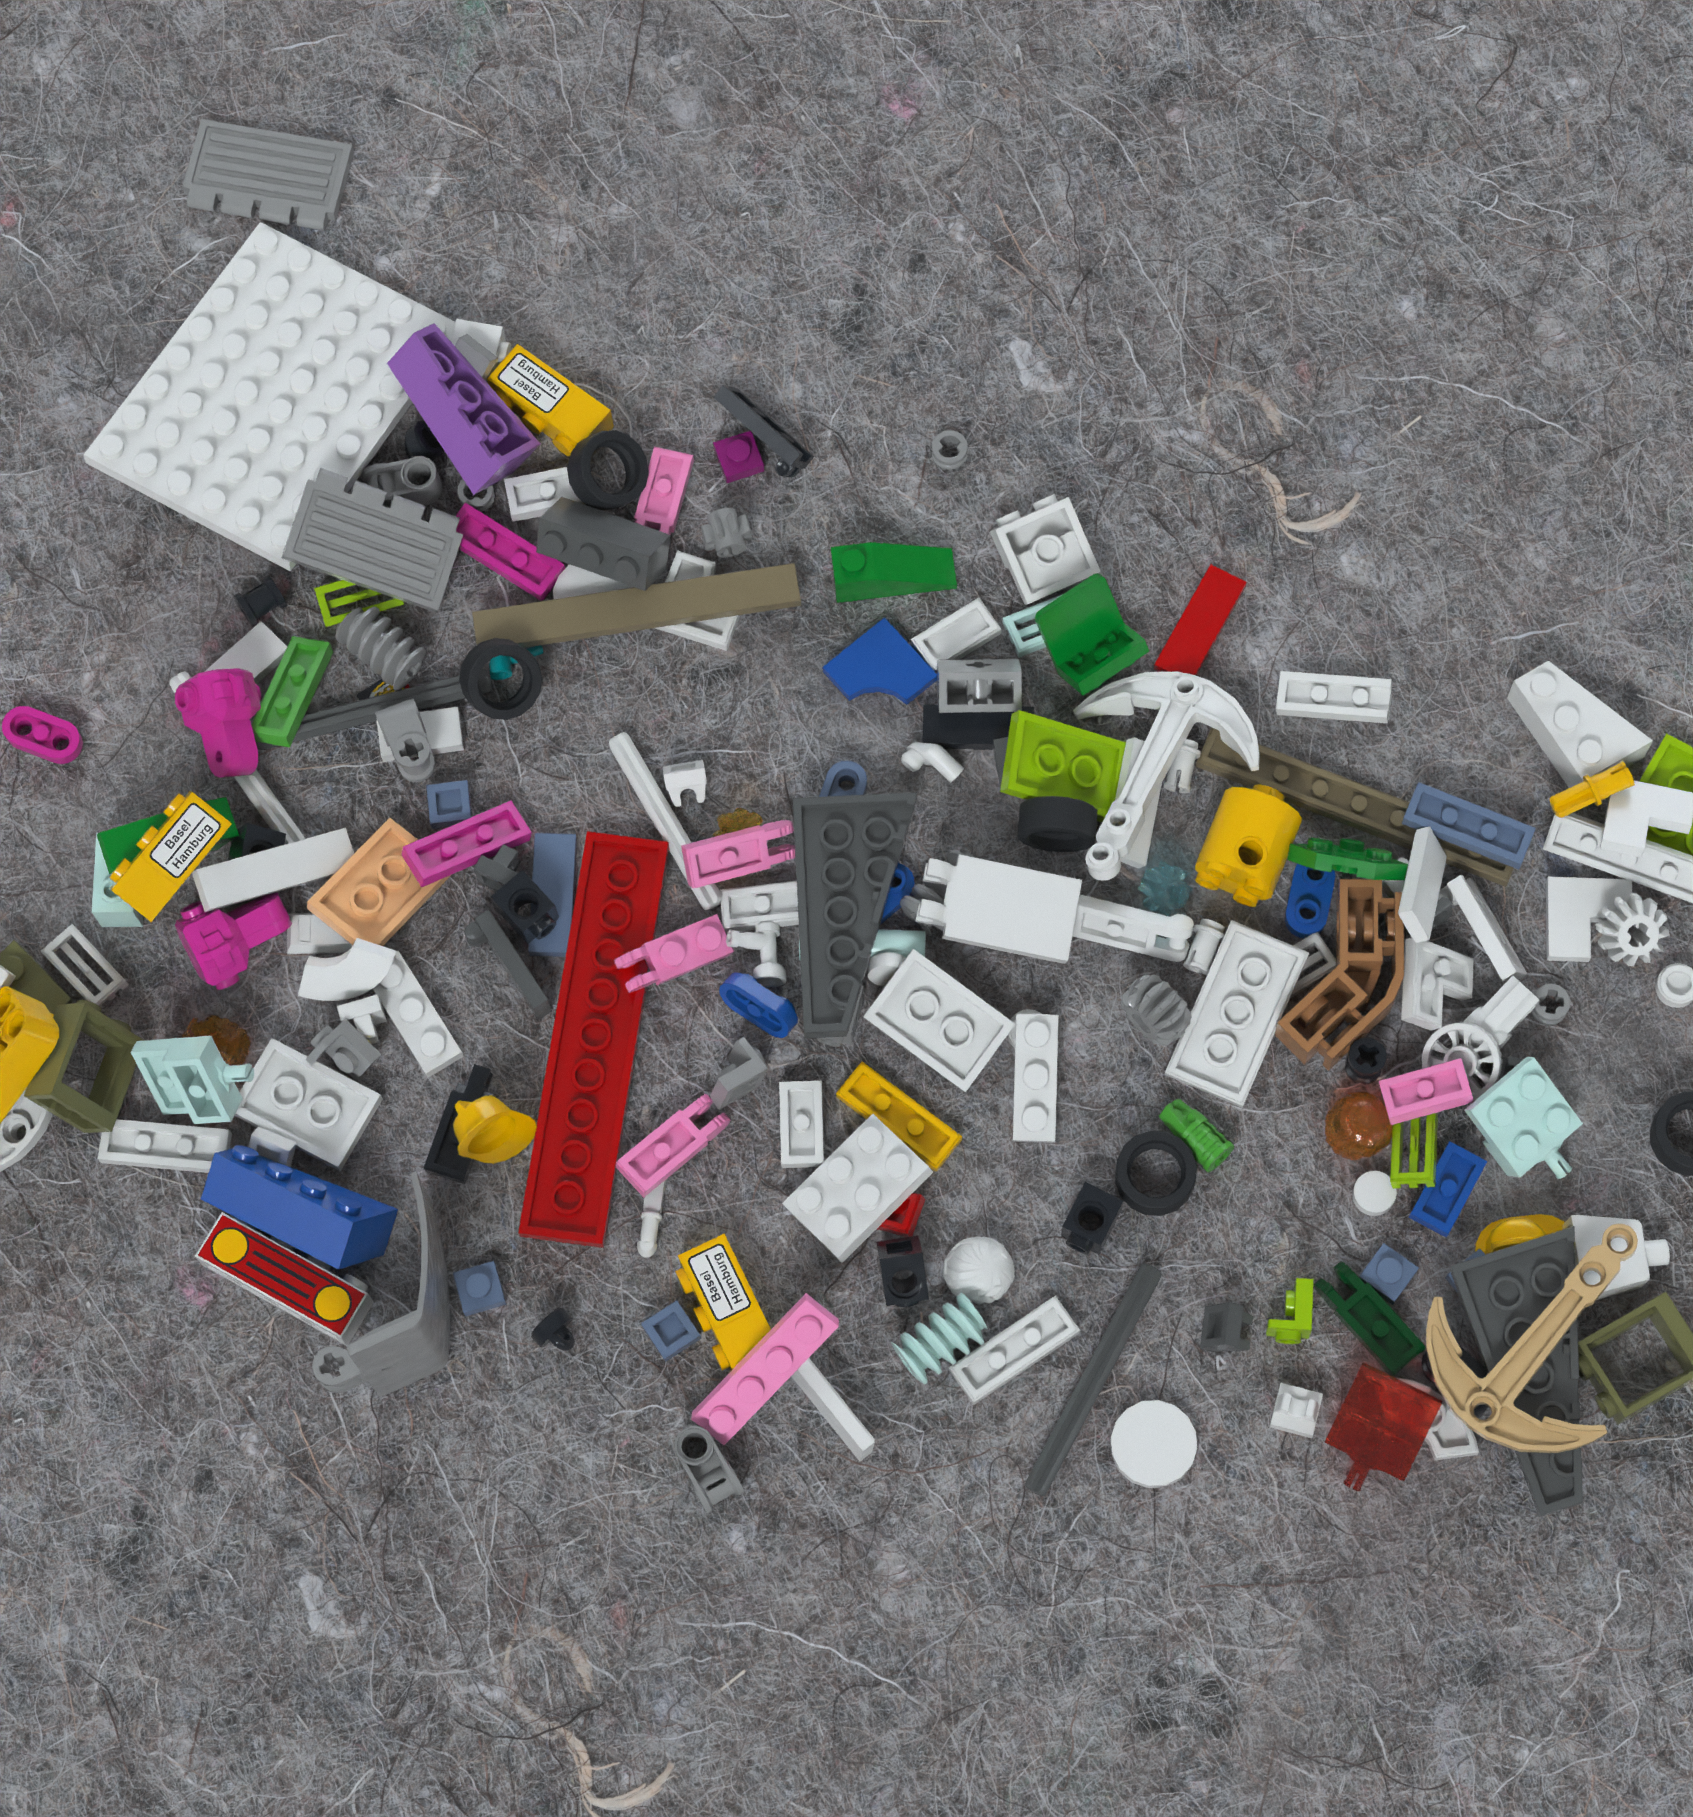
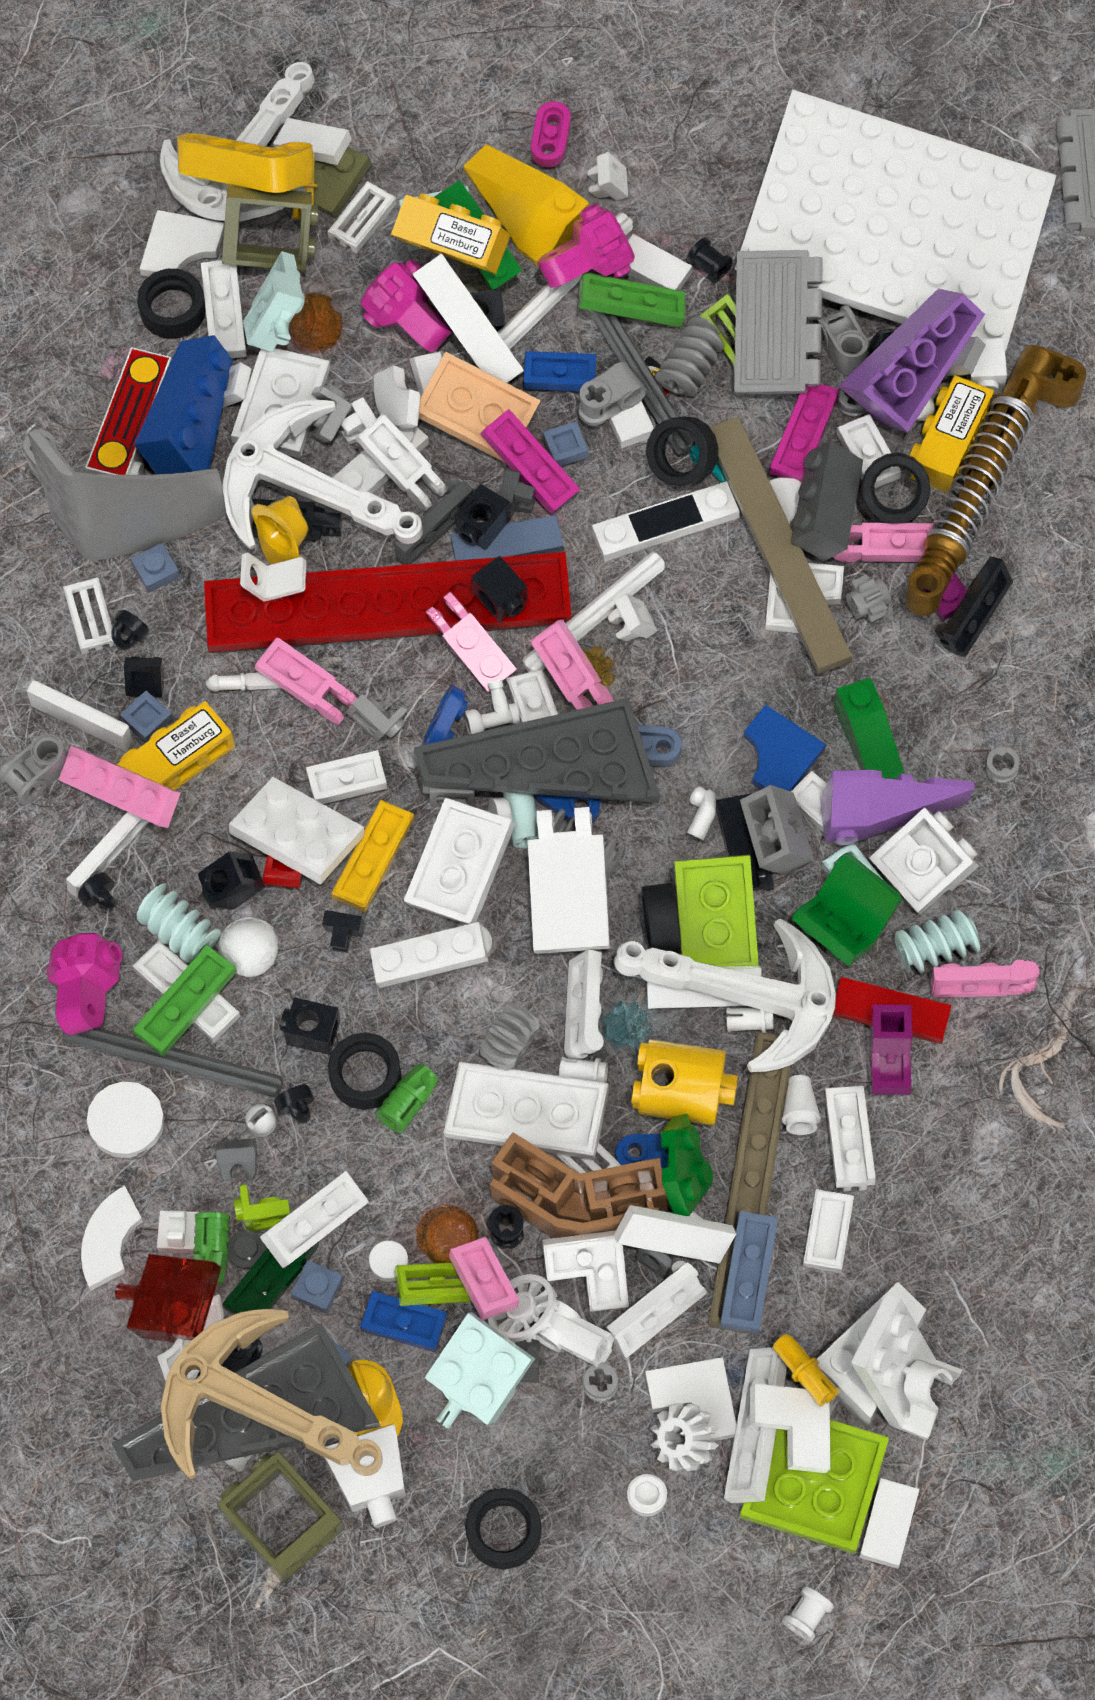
camera: 75 degrees right, 5 degrees down
none -> white tile [27,681,133,752]
none -> dark pink piece [47,933,123,1036]
none -> white tile [63,577,116,655]
none -> black tile [78,872,116,909]
none -> white tile [81,1185,143,1290]
none -> black tile [124,656,164,697]
none -> bright green plate [133,945,237,1057]
none -> black tyre [137,268,206,339]
none -> white tile [140,210,225,277]
none -> bright green hinge [193,1212,230,1285]
none -> white piece [222,400,423,550]
none -> dark grey plate [228,1230,266,1269]
none -> white bracket [240,552,306,602]
none -> white hinge [245,1104,277,1137]
none -> white plate [260,1171,369,1268]
none -> black tile [274,1084,315,1124]
none -> black tile [322,910,365,953]
none -> white hinge [355,414,447,511]
none -> yellow wedge [463,144,590,267]
none -> black brick [471,555,528,623]
none -> blue plate [524,351,596,391]
none -> white tile [588,152,628,201]
none -> white plate [592,481,740,562]
none -> white cone [782,1075,821,1135]
none -> white tile [803,1189,854,1273]
none -> medium lavender wedge [821,770,975,845]
none -> white plate [851,1293,962,1440]
none -> magenta brick [870,1005,912,1095]
none -> light aqua piece [895,910,981,974]
none -> pearl gold piece [905,345,1087,616]
none -> bright pink hinge [930,959,1040,998]

